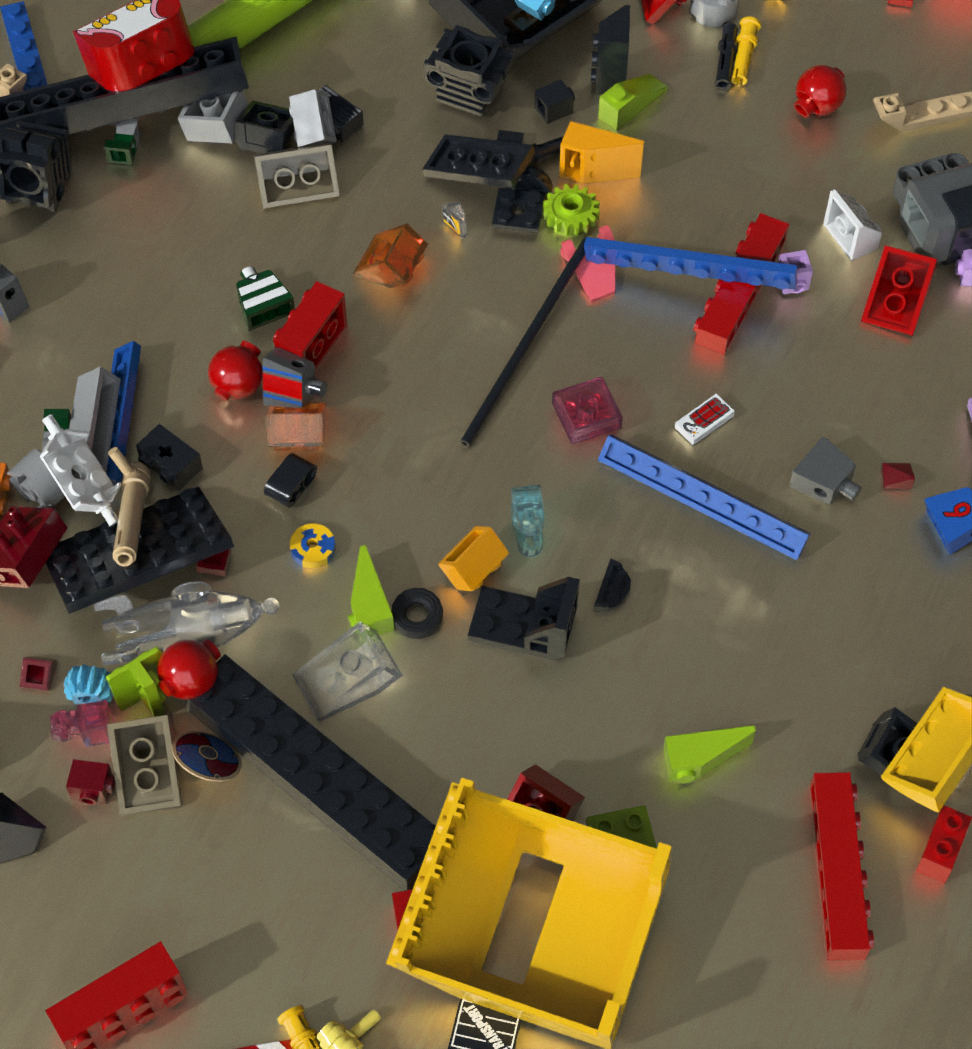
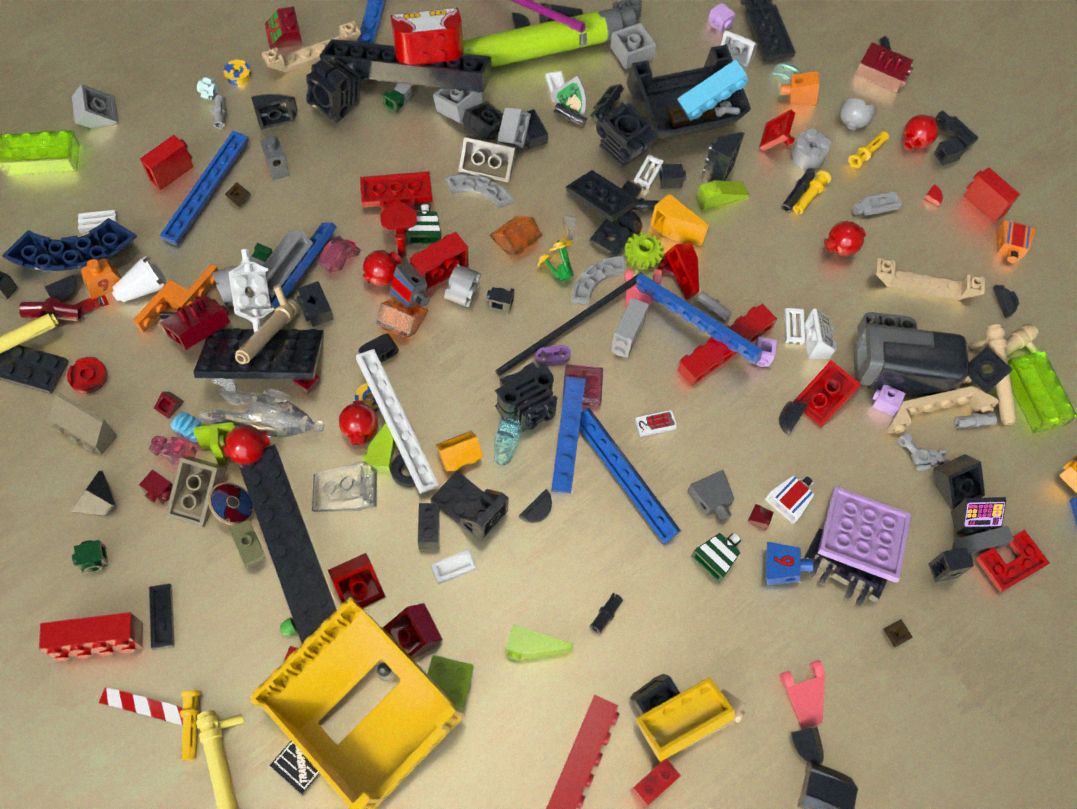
camera: 20 degrees right, 5 degrees up
none -> dark green brick [72,540,108,573]
none -> black tile [149,584,175,650]
none -> olive brick [229,520,265,566]
none -> bright green hinge [280,617,298,636]
none -> clear pink brick [318,236,361,273]
none -> red slope [328,553,386,607]
none -> red brick [339,401,378,445]
none -> white tile [356,349,439,494]
none -> red plate [360,171,433,258]
none -> tile [376,660,397,681]
none -> black brick [418,503,440,550]
none -> white tile [431,549,476,584]
none -> light grey brick [444,264,481,307]
none -> light grey tile [445,174,514,209]
none -> black brick [486,287,515,313]
none -> black piece [495,362,557,432]
none -> medium lavender beam [535,345,571,366]
none -> green plant [537,238,574,281]
none -> white tile [545,71,565,102]
none -> shield [550,75,586,116]
none -> blue plate [551,376,585,494]
none -> black pin [553,103,588,128]
none -> light grey tile [571,256,625,304]
none -> black hinge [590,84,624,123]
none -> black pin [590,593,623,634]
none -> light grey brick [611,298,649,358]
none -> white tile [634,155,664,190]
none -> dark red slope [657,254,675,276]
none -> red slope [665,242,699,301]
none -> dark green torso [691,533,741,583]
none -> light grey pin [696,290,732,321]
none -> torso [765,476,814,525]
none -> black brick [779,401,808,436]
none -> white tile [784,308,805,344]
none -> light grey hinge [851,191,902,215]

